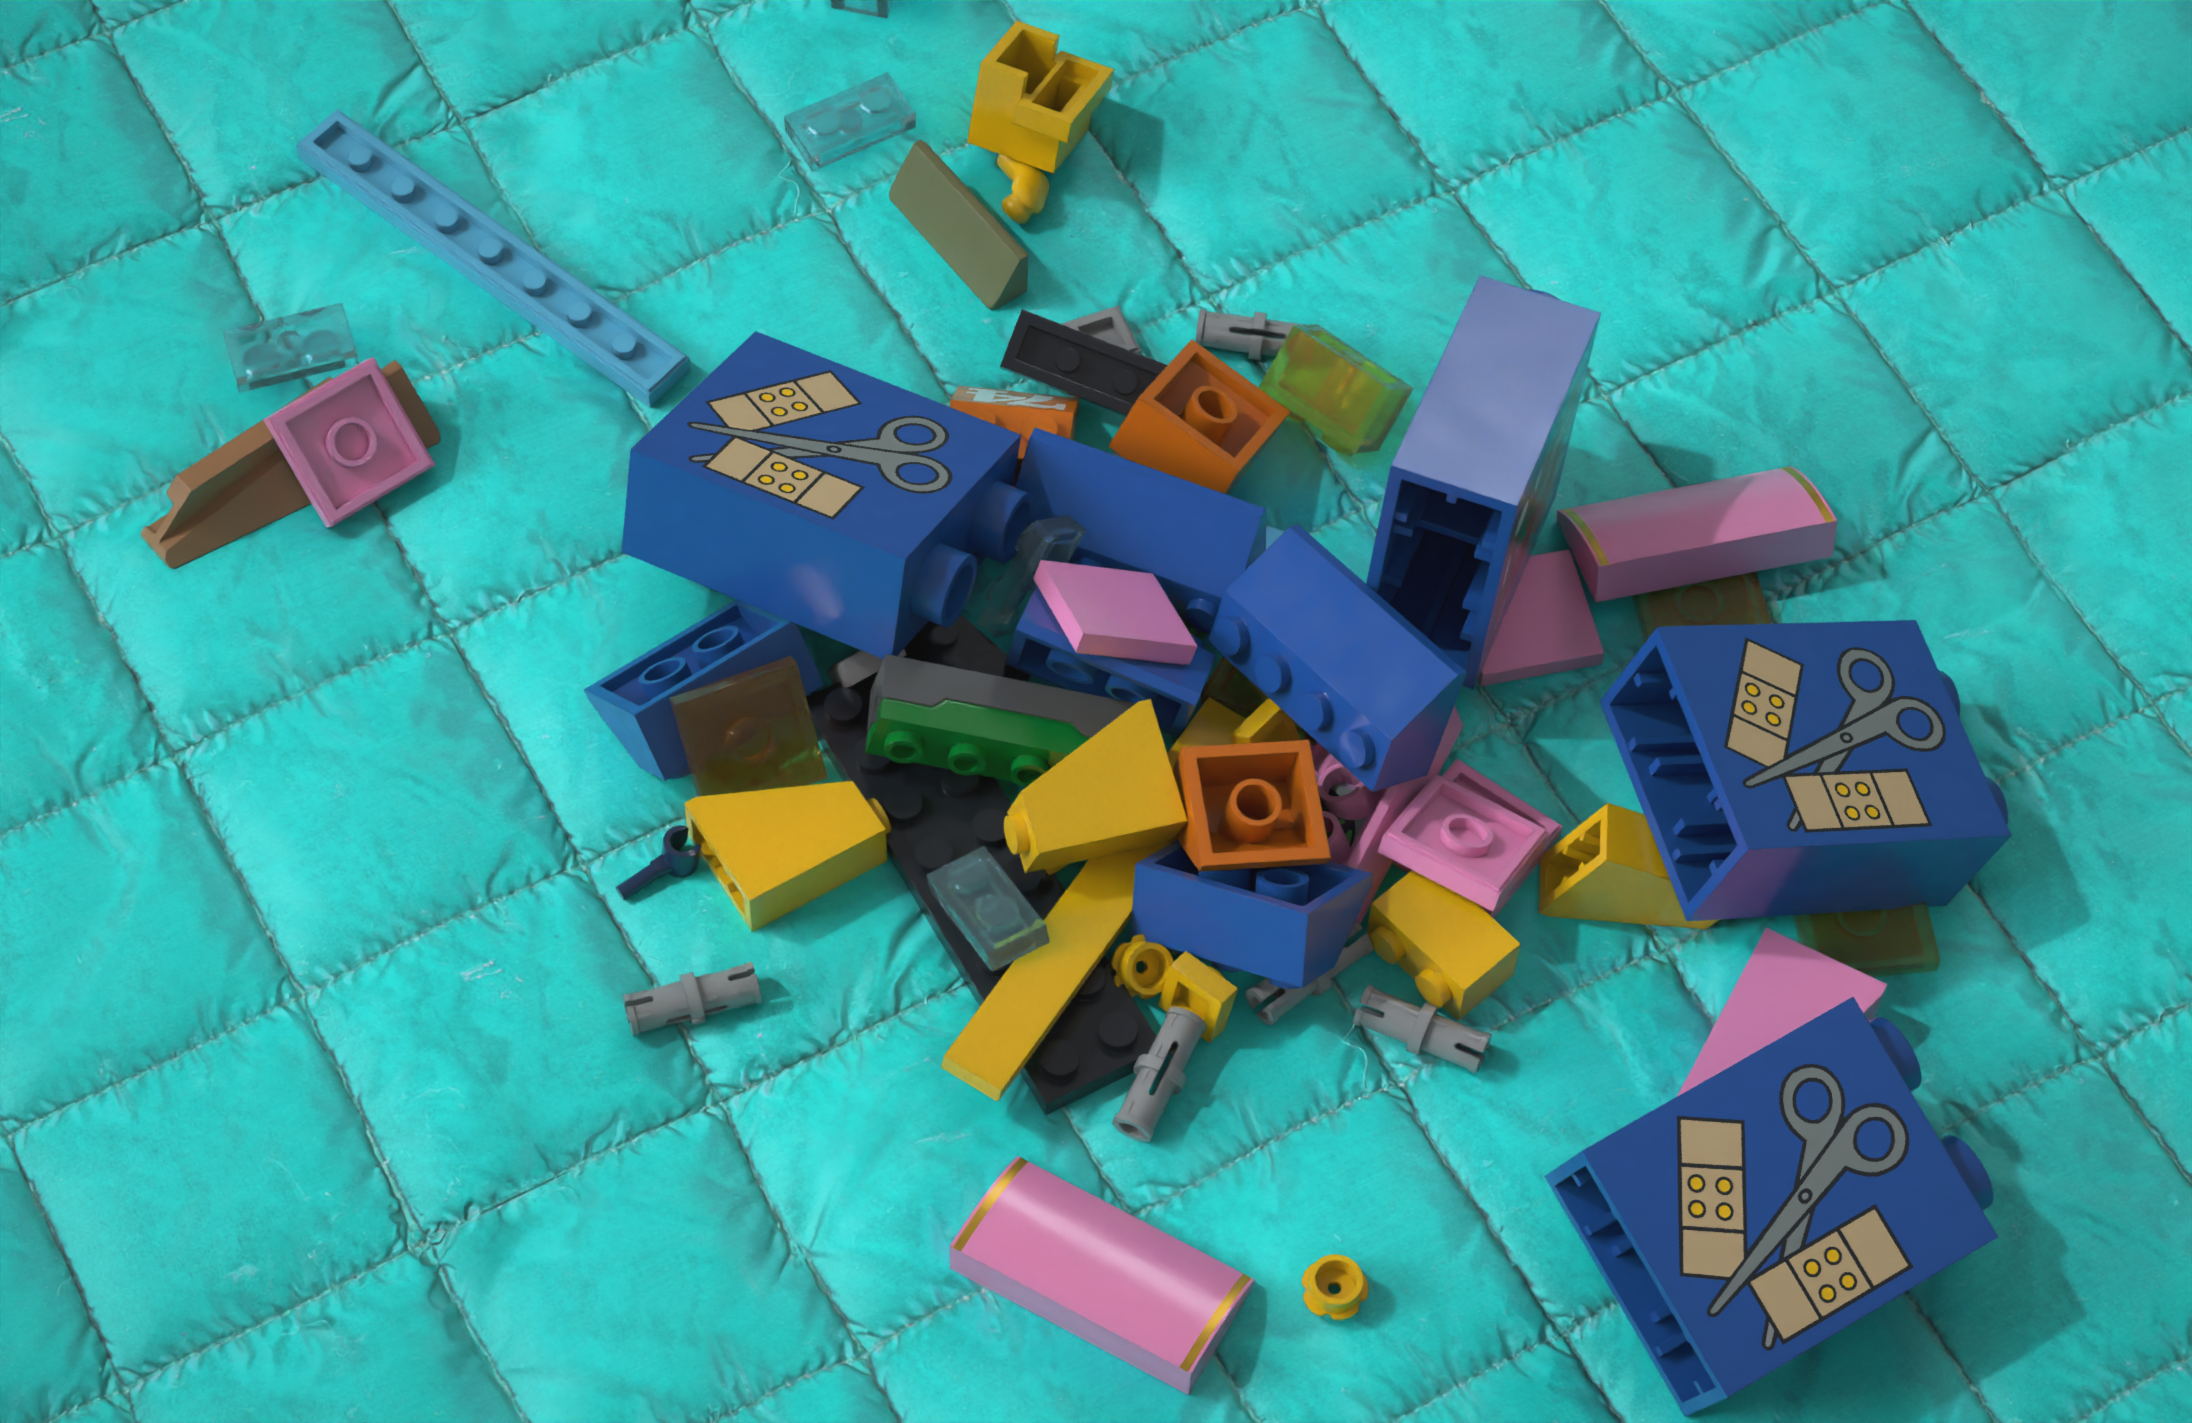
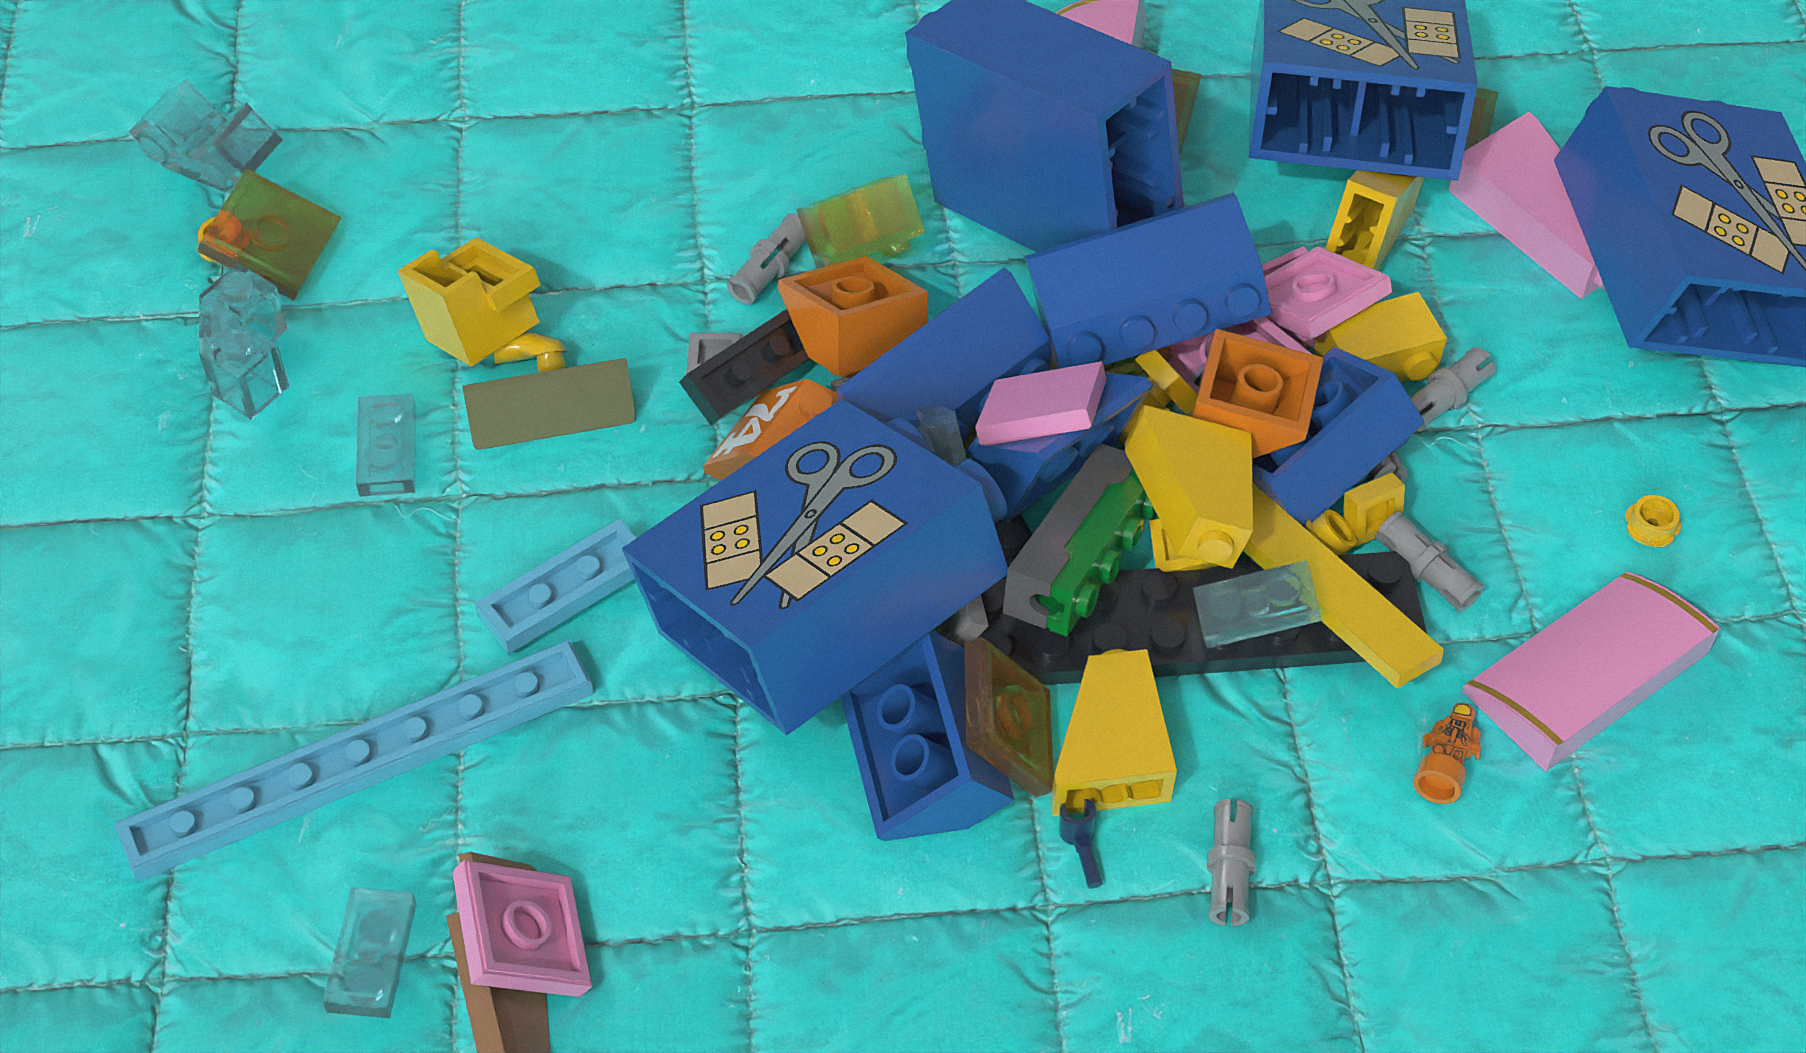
camera: 65 degrees left, 5 degrees down
none -> medium azure plate [475,518,637,654]
none -> orange piece [1413,703,1481,804]

